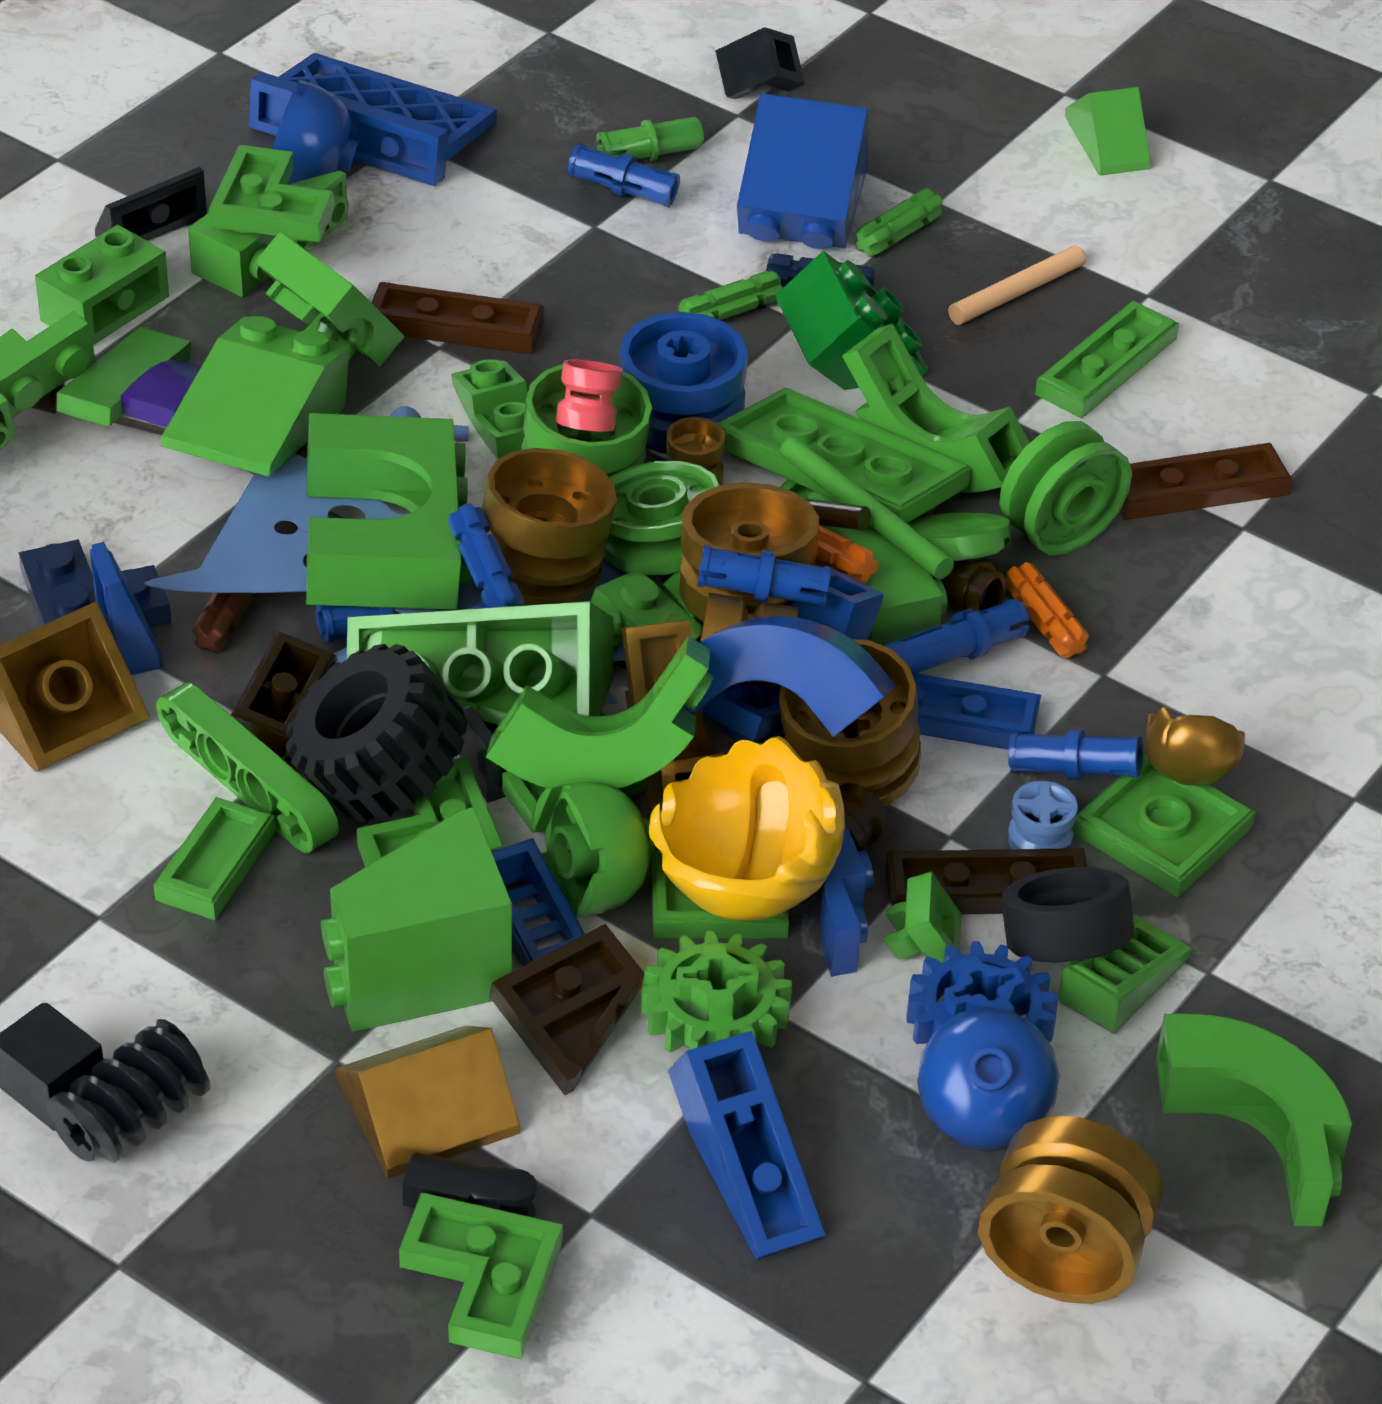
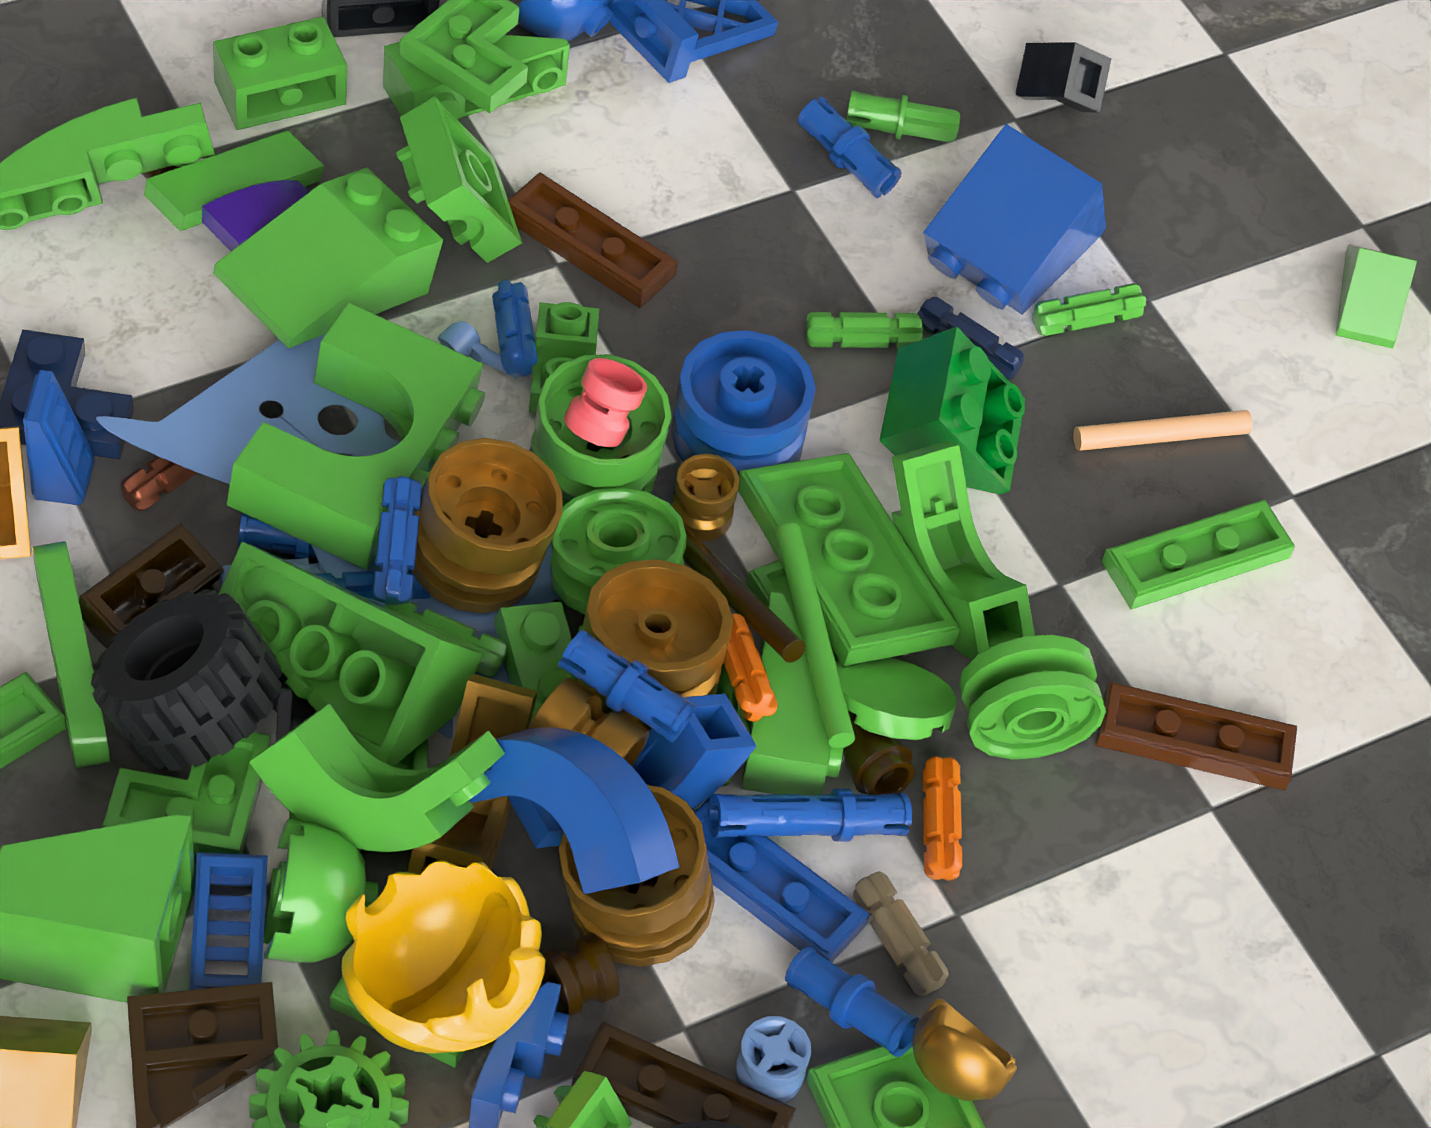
camera: 20 degrees right, 10 degrees up
none -> blue axle [492,279,538,377]
none -> dark tan axle [853,871,949,996]

